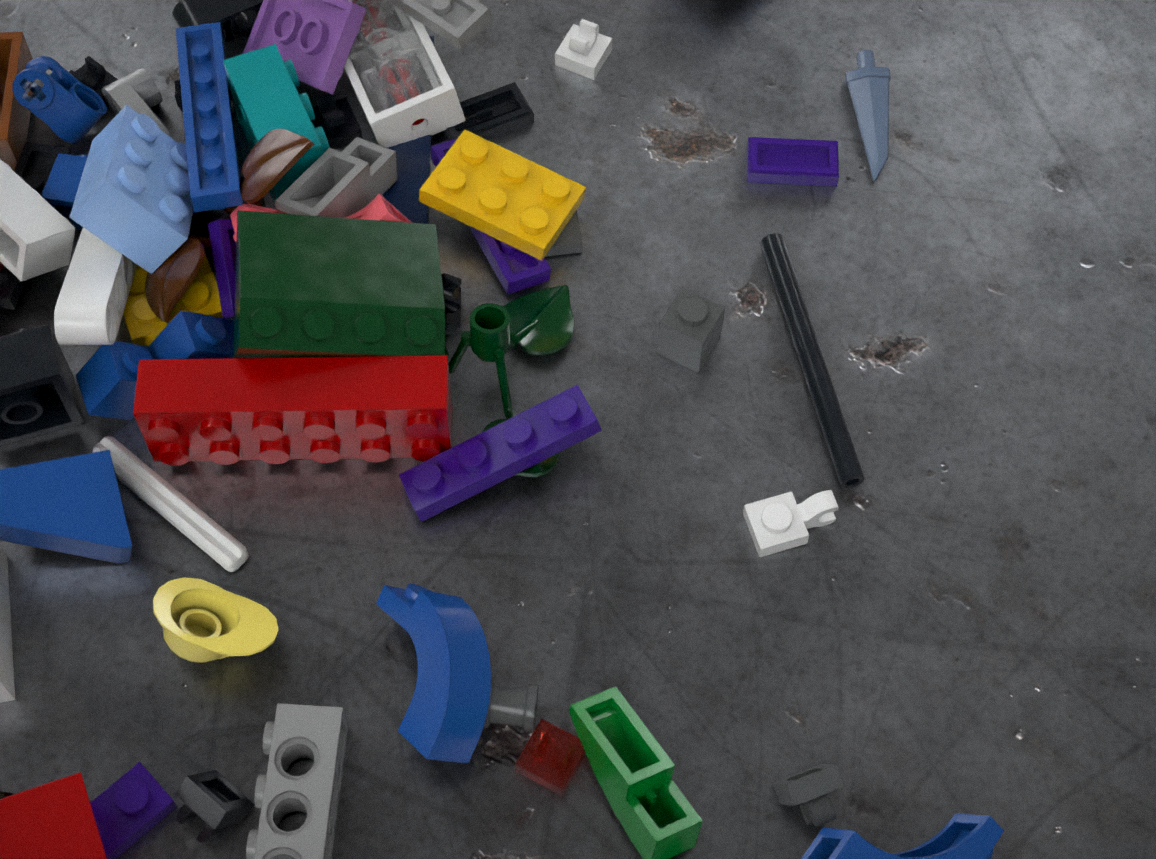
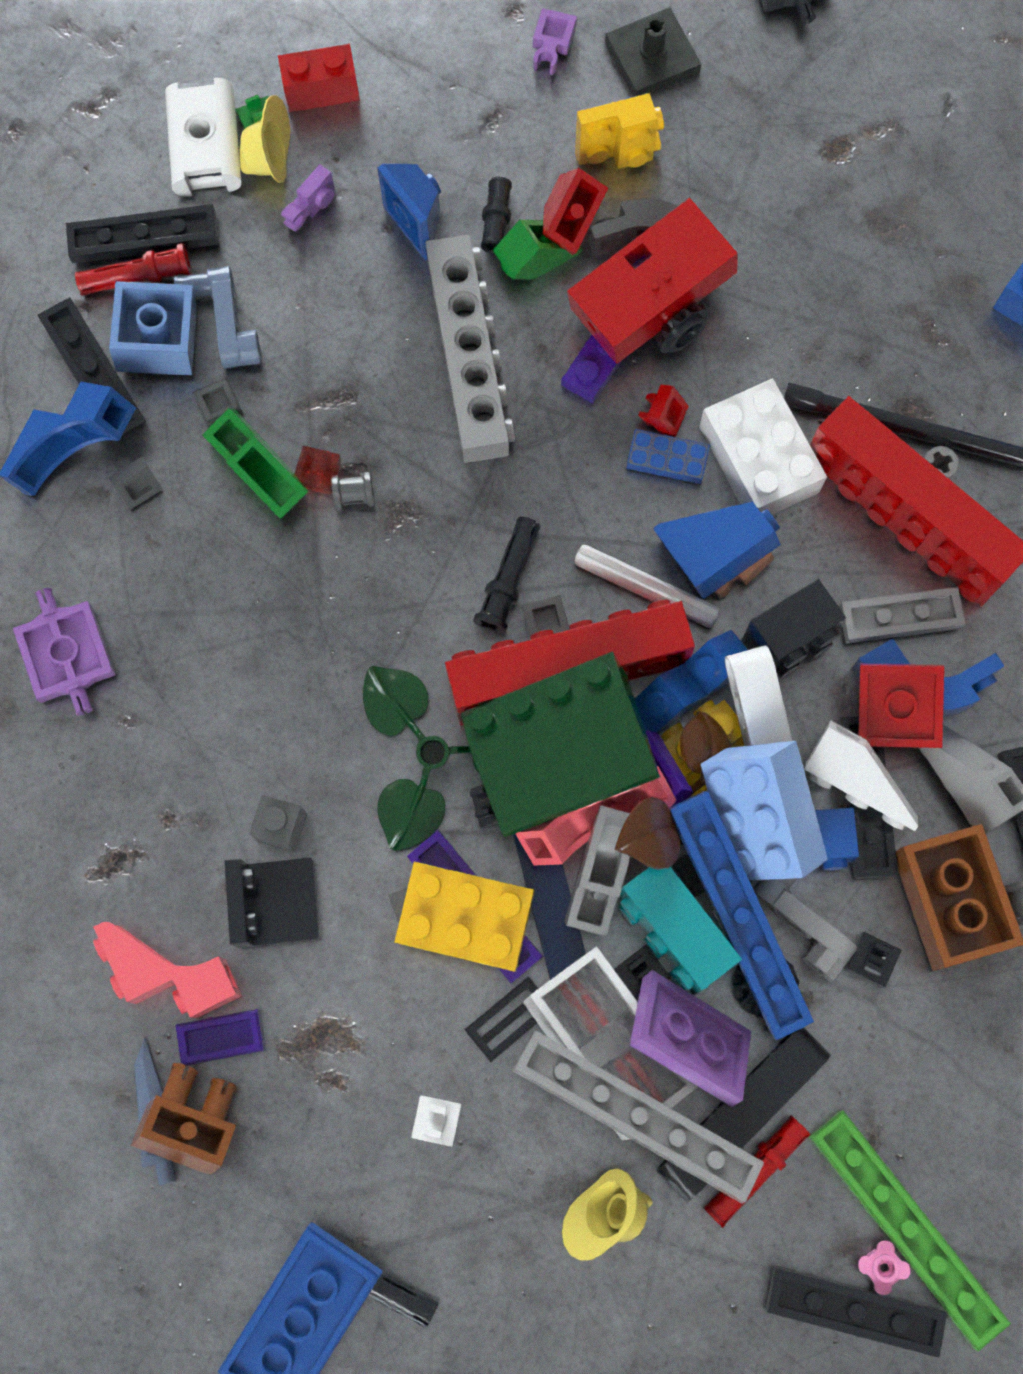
camera: 170 degrees right, 15 degrees up
blue piece [12,56,107,144] -> none
light yellow piece [153,577,279,663] -> none
black tile [175,770,255,843] -> none
blue arch [376,584,491,763] -> none
dark purple plate [399,384,602,522] -> none
white plate [743,490,839,557] -> none
black piece [760,233,865,488] -> none
none -> medium lavender plate [13,588,116,716]
none -> coral arch [93,922,242,1019]
none -> dark orange brick [131,1063,237,1175]
none -> black bracket [224,858,320,948]
none -> black pin [473,516,541,634]
none -> dark grey tile [522,595,569,636]
none -> blue tile [626,429,710,484]
none -> red tile [638,384,689,437]

